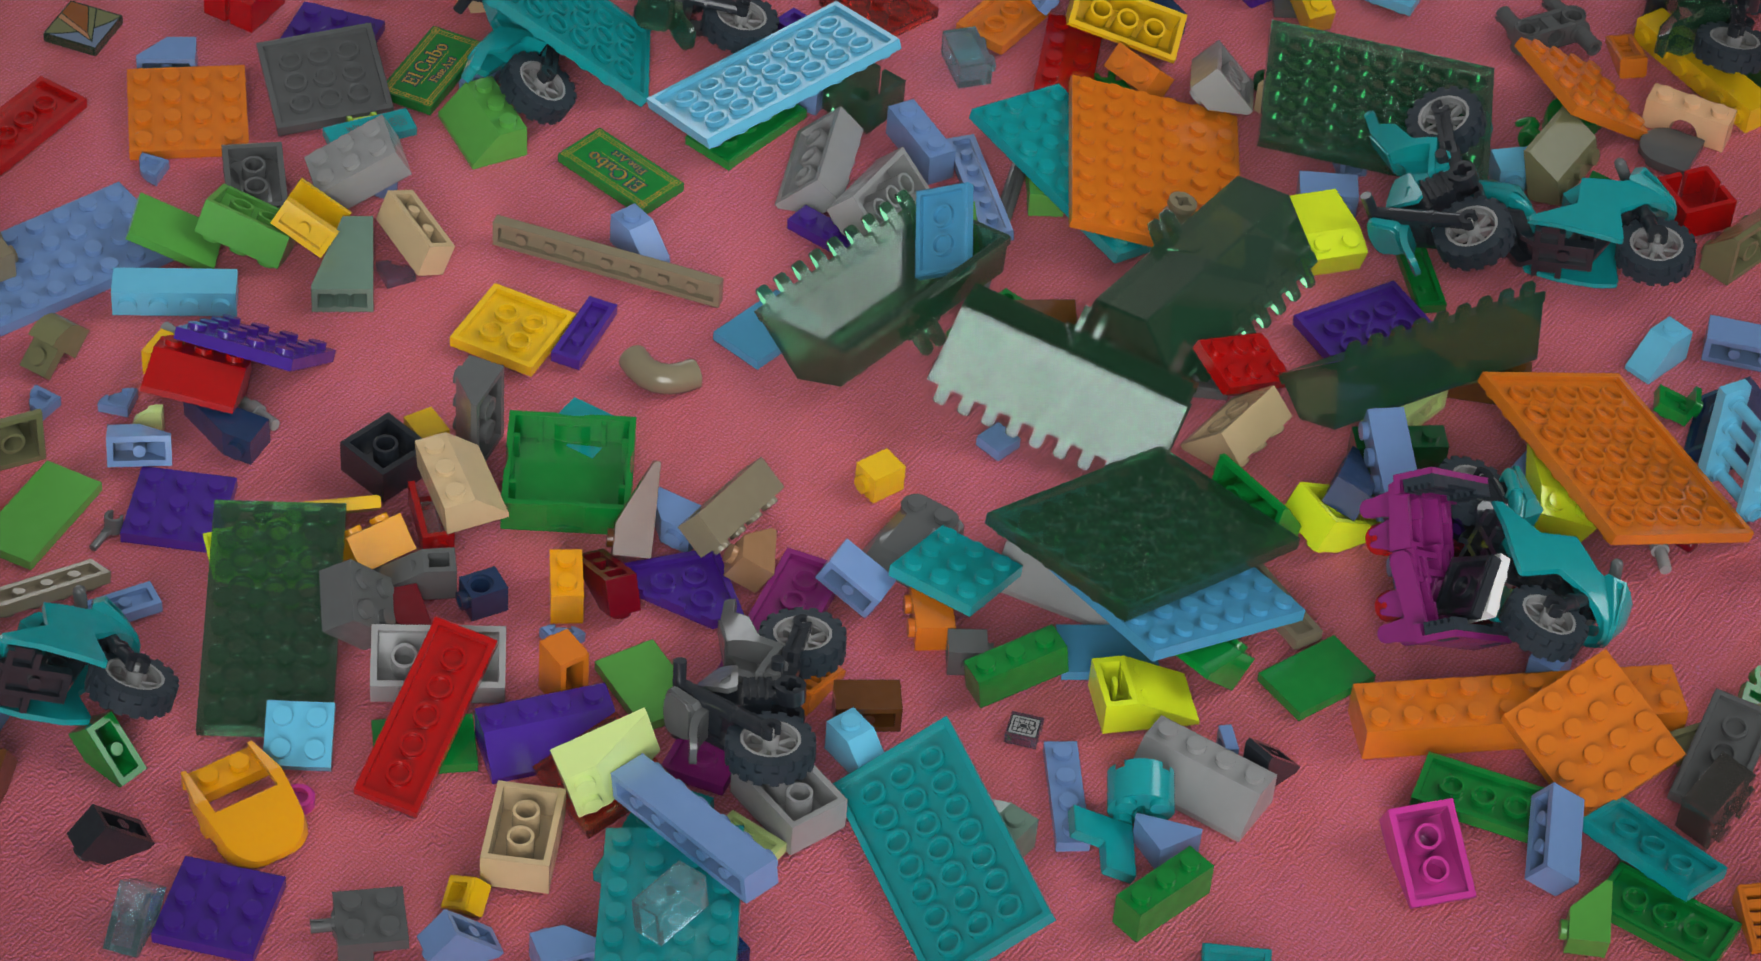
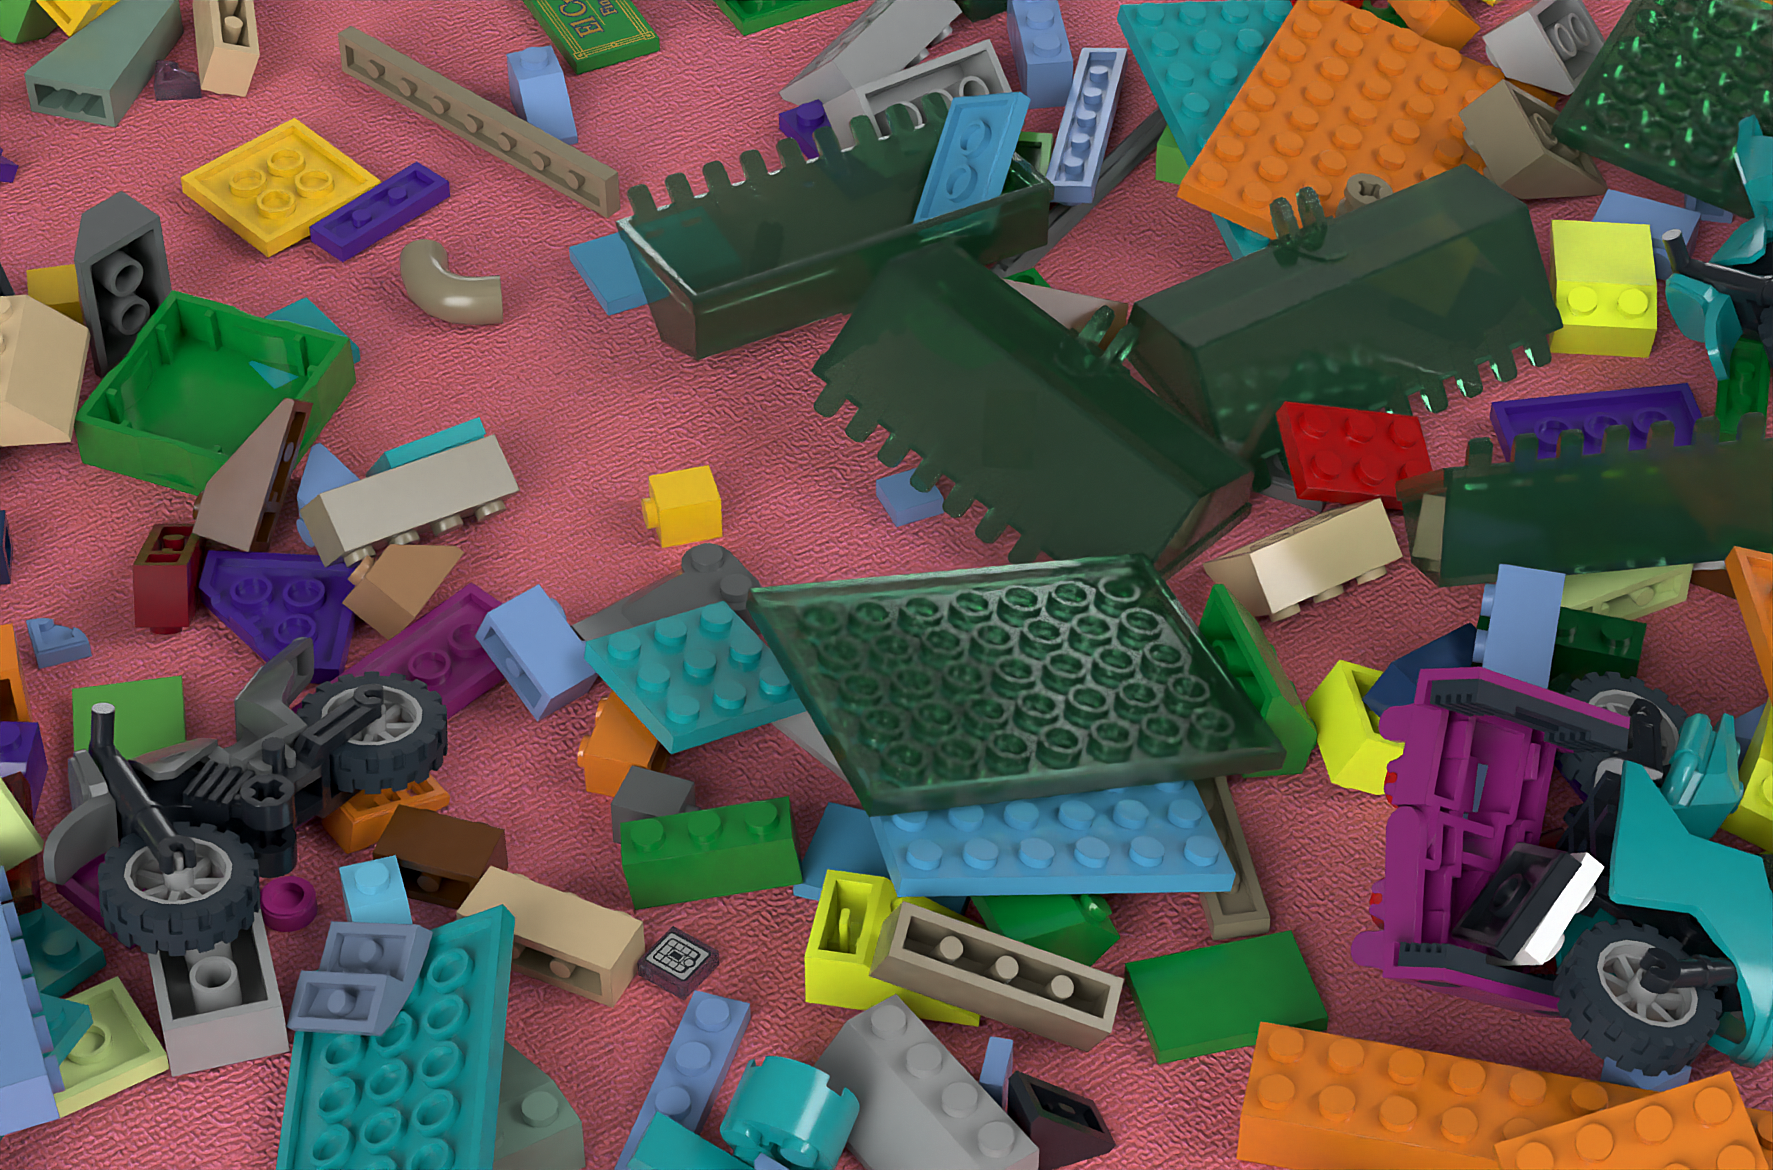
camera: 25 degrees right, 0 degrees up
light orange brick [549,549,584,624] -> none
none -> sand blue slope [286,921,433,1036]
none -> teal tile [365,417,486,478]
none -> tan brick [456,866,645,1008]
none -> dark tan brick [868,901,1124,1052]
none -> dark tan slope [1458,79,1609,199]

